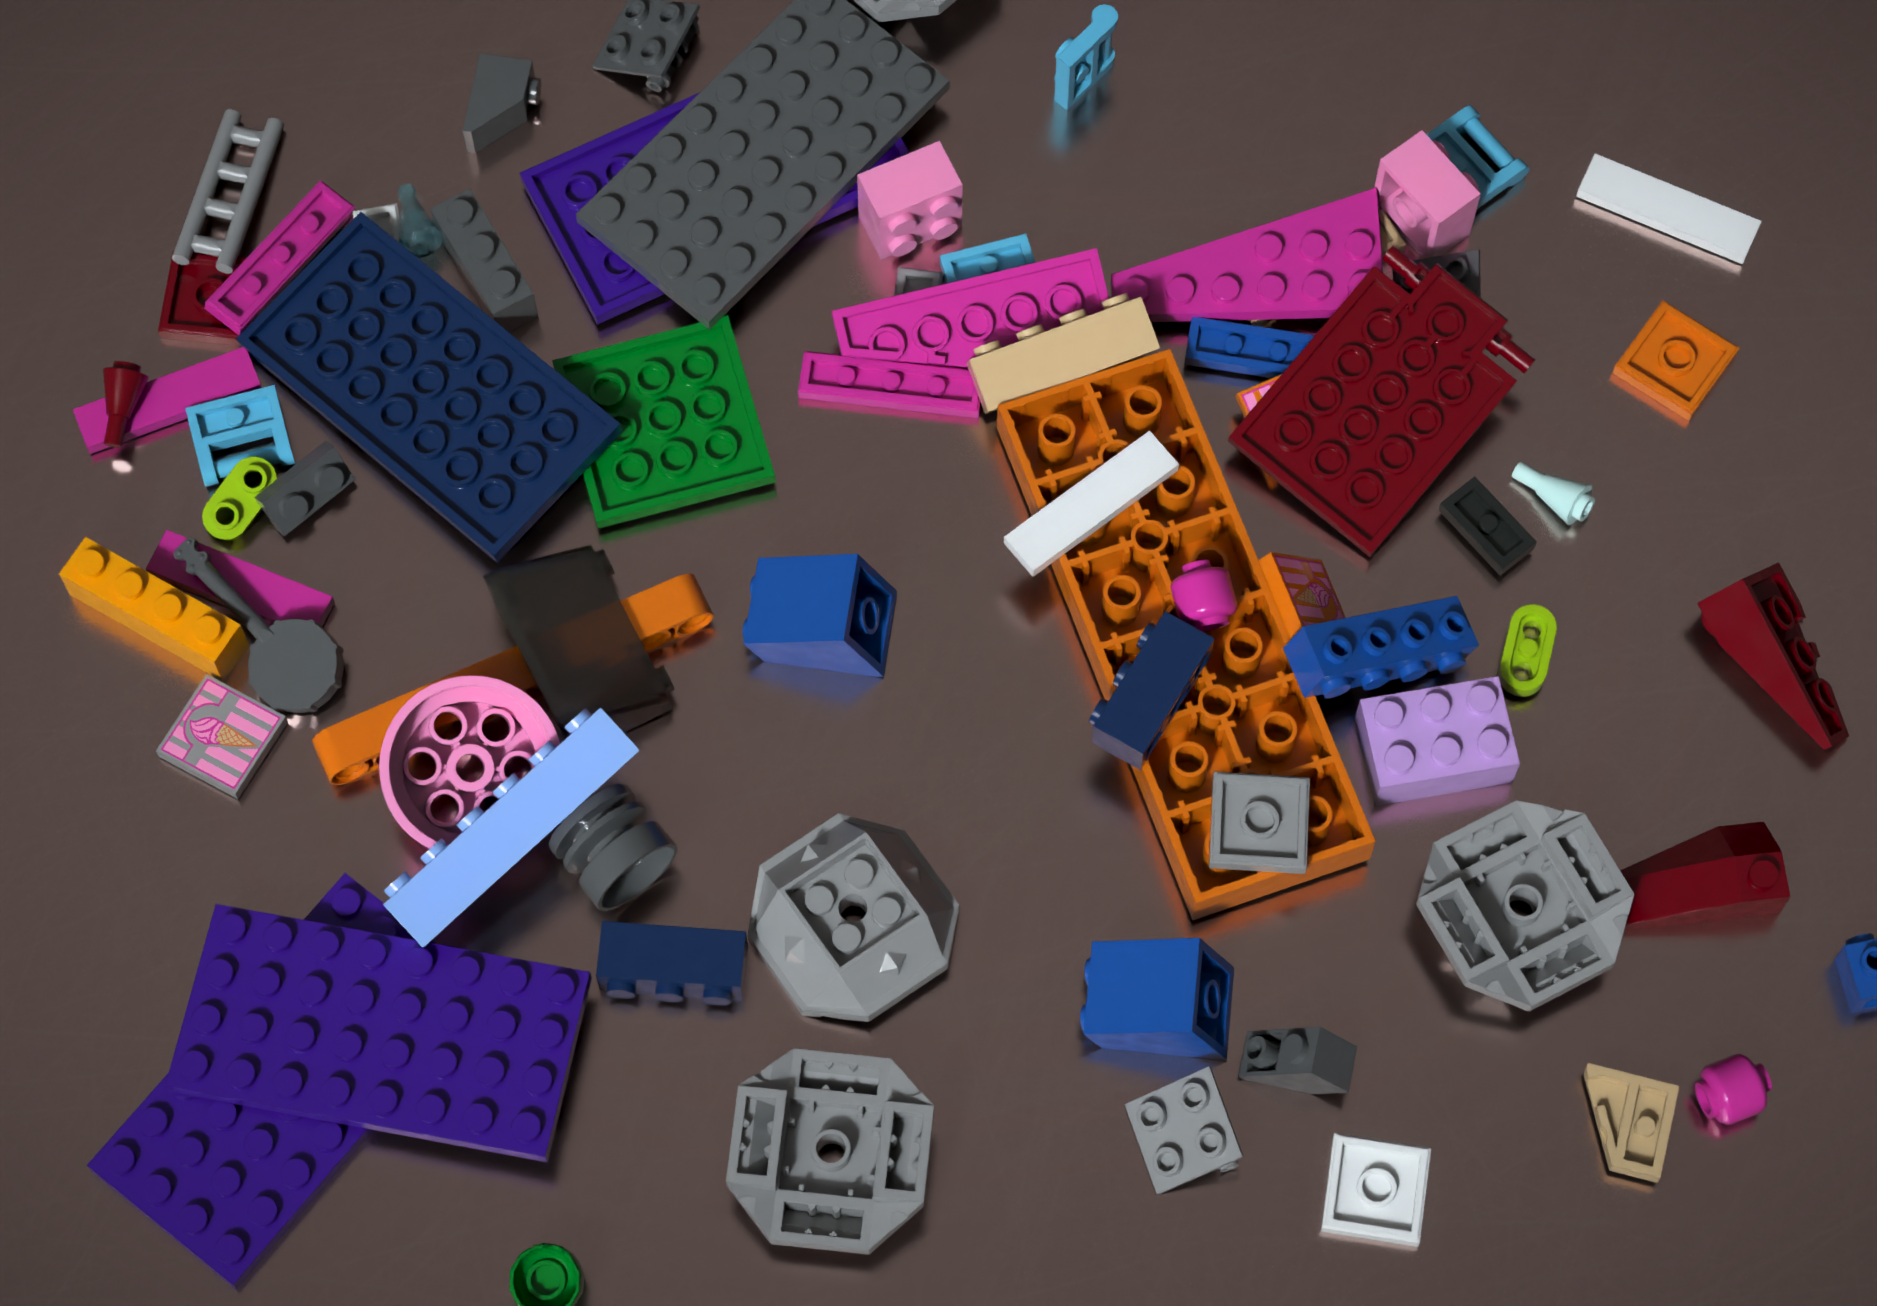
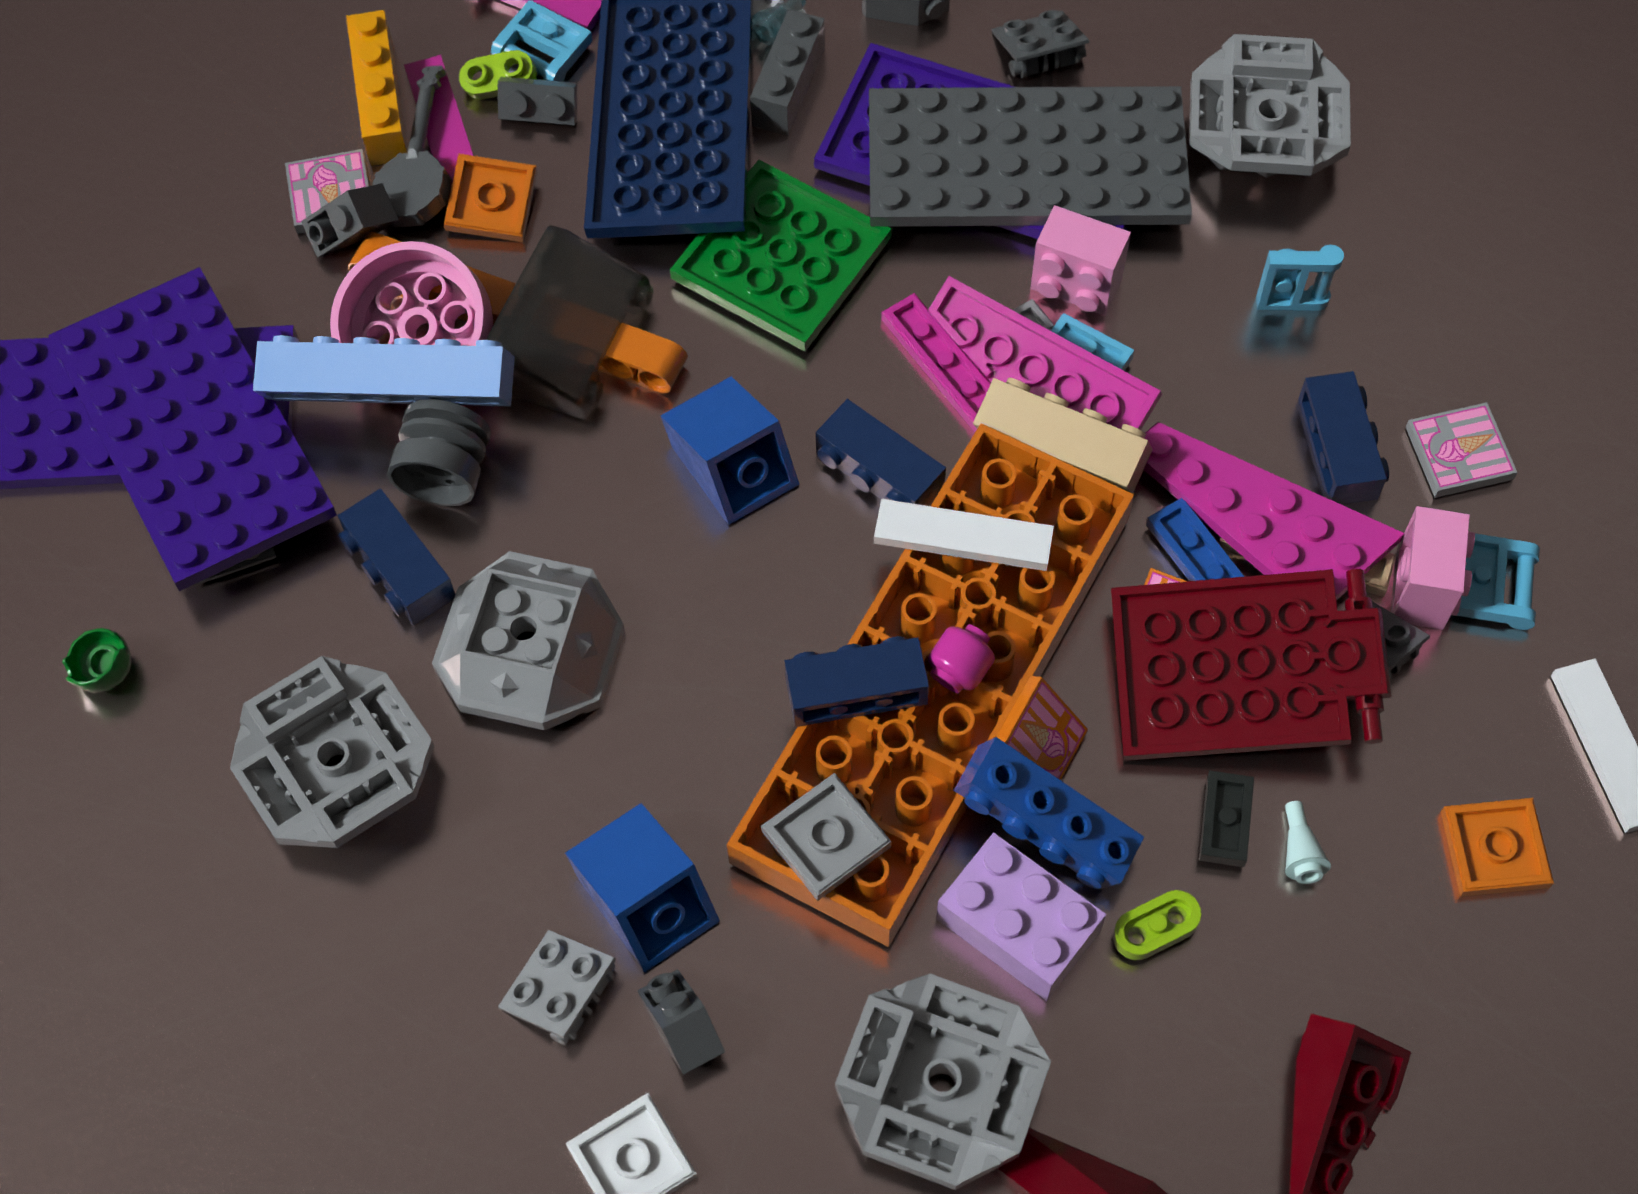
camera: 50 degrees right, 5 degrees down
none -> dark grey slope [301,183,398,258]
none -> orange tile [444,153,537,242]
none -> dark blue brick [815,399,946,506]
none -> dark blue brick [1298,371,1389,505]
none -> tile [1405,402,1518,498]

